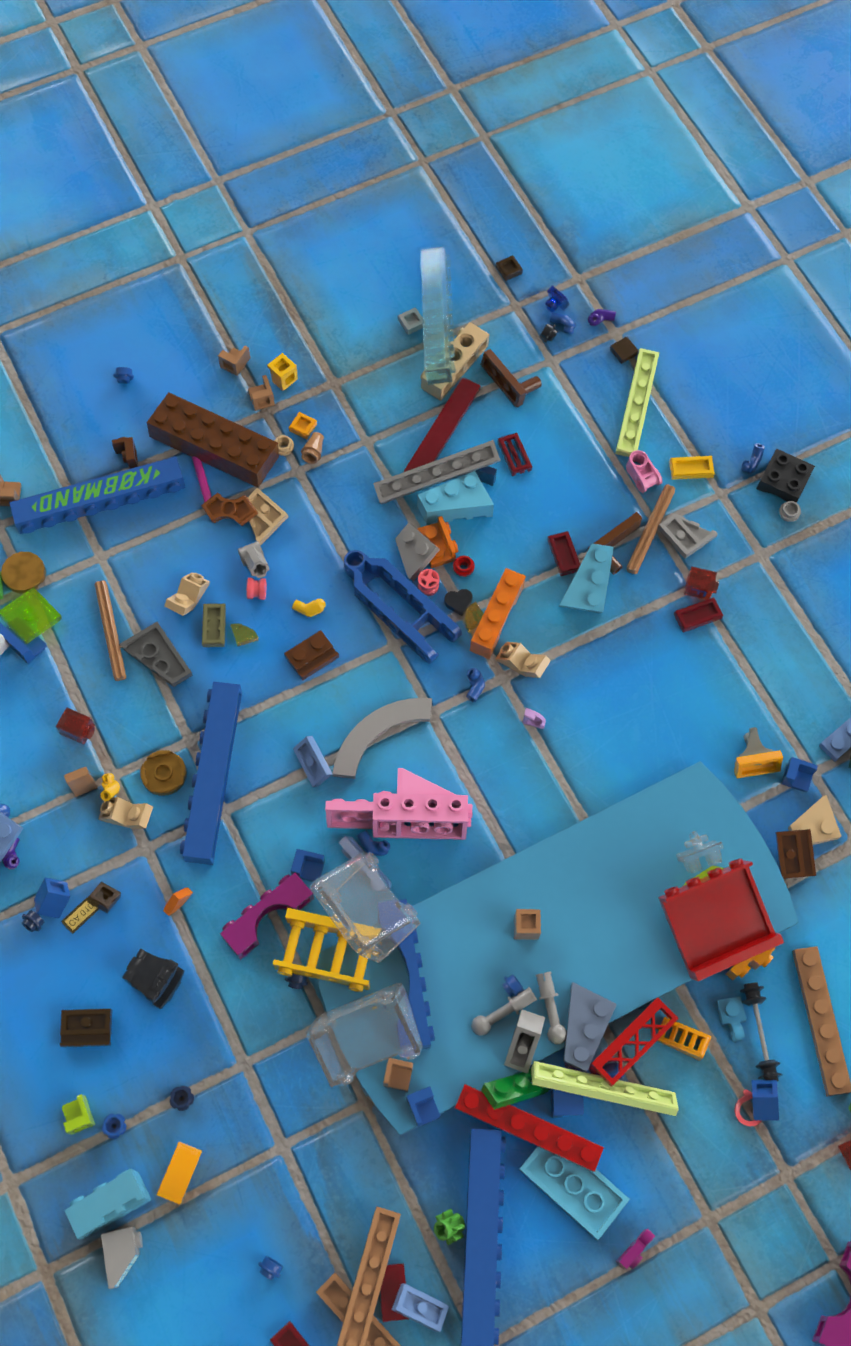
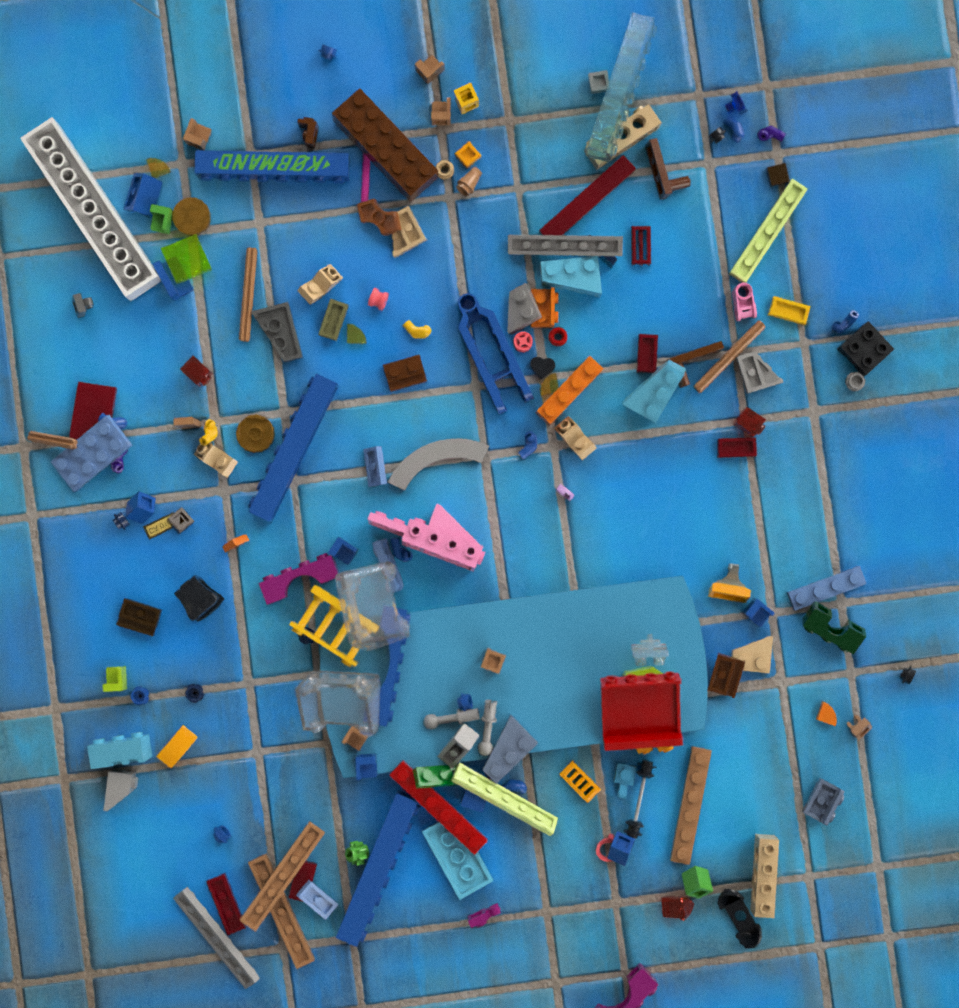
camera: 20 degrees right, 20 degrees up
light grey piece [238,541,270,578] -> none
dark brown tile [496,255,523,281] -> none
red fence [588,997,679,1087] -> none

